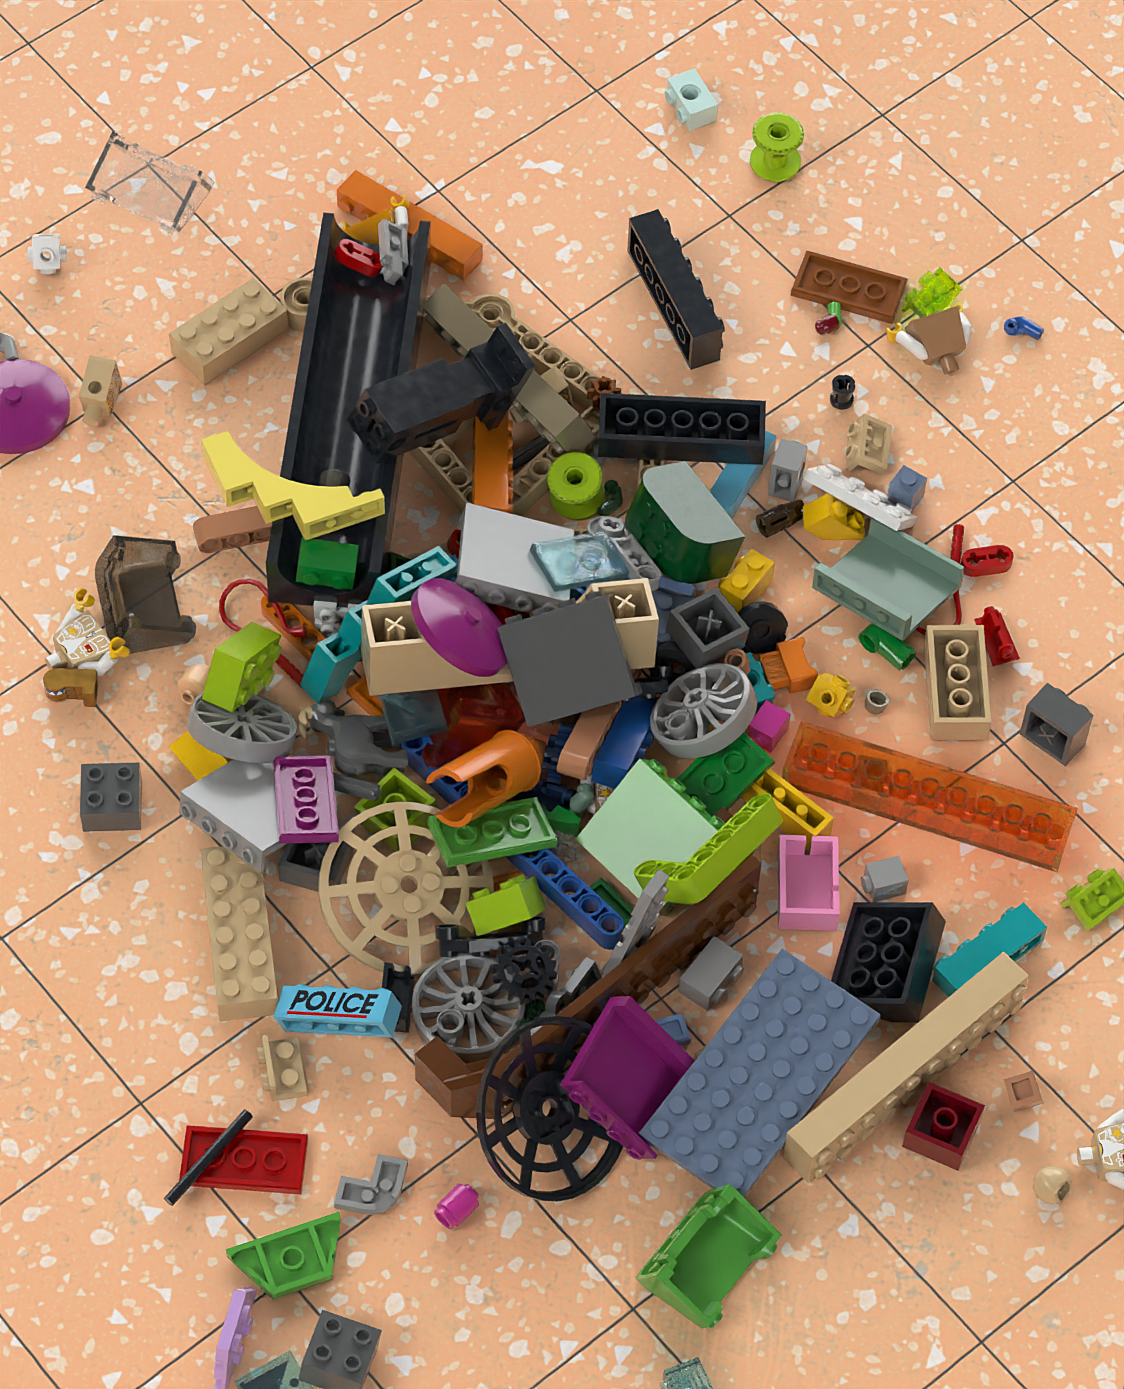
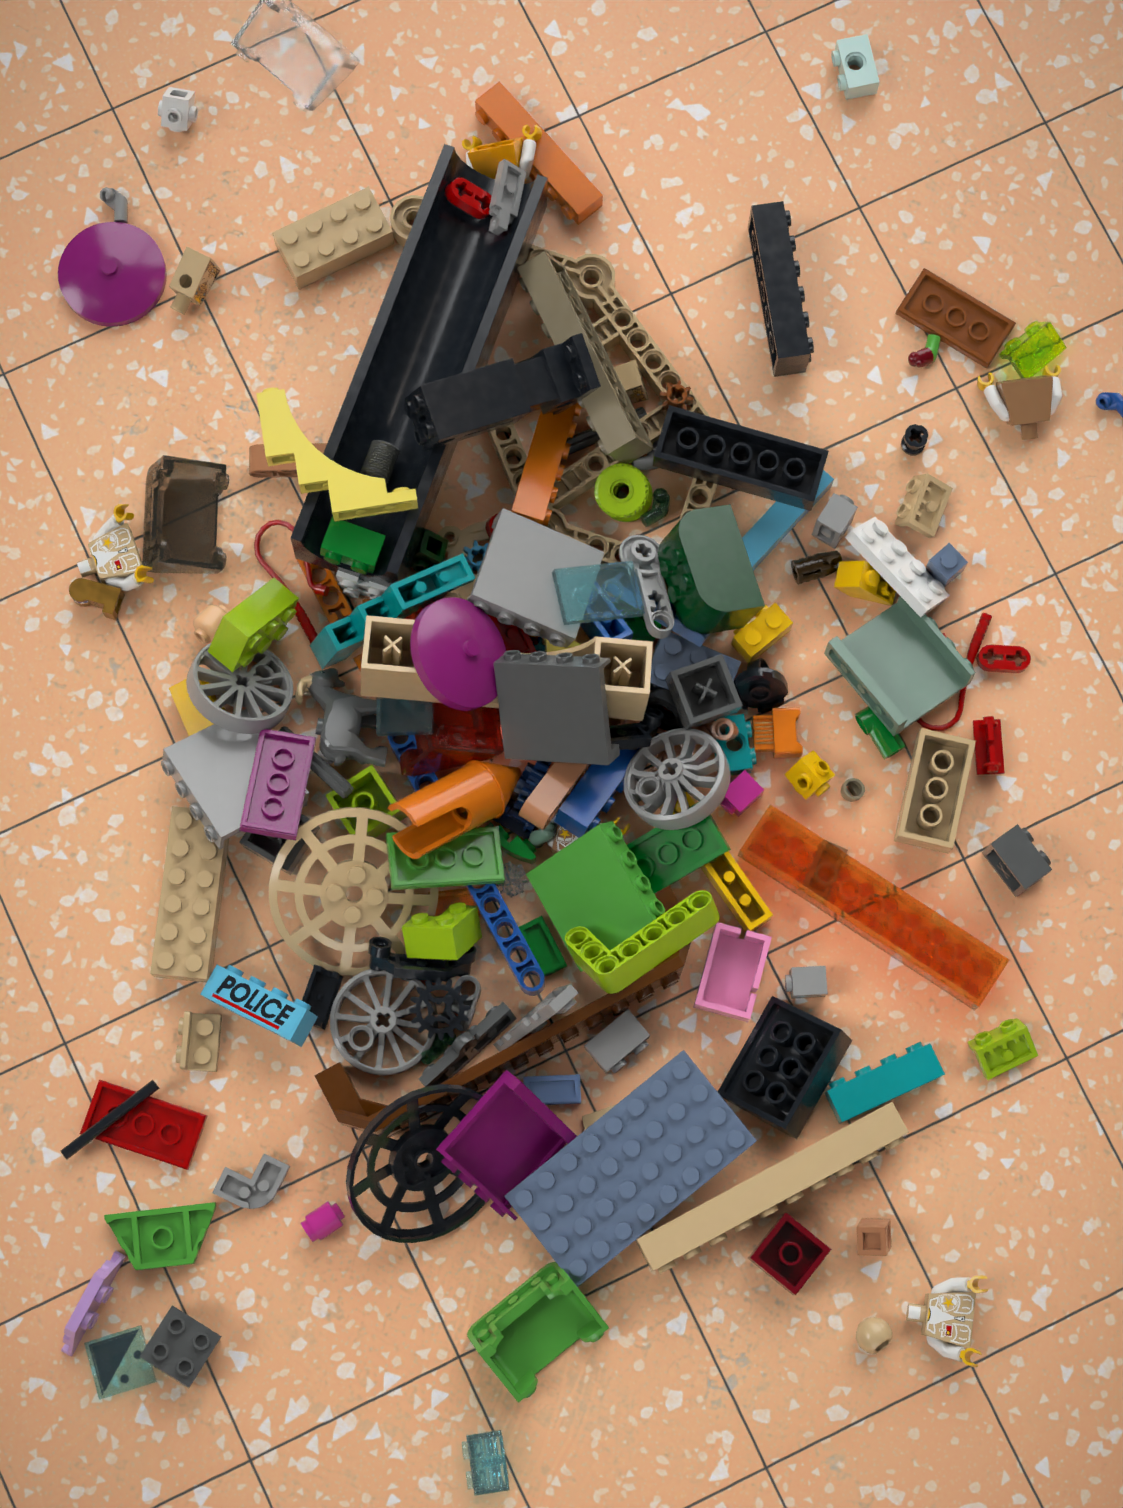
camera: 15 degrees right, 20 degrees up
dark grey brick [80,762,142,832] -> none
lime hose [750,112,804,182] -> none

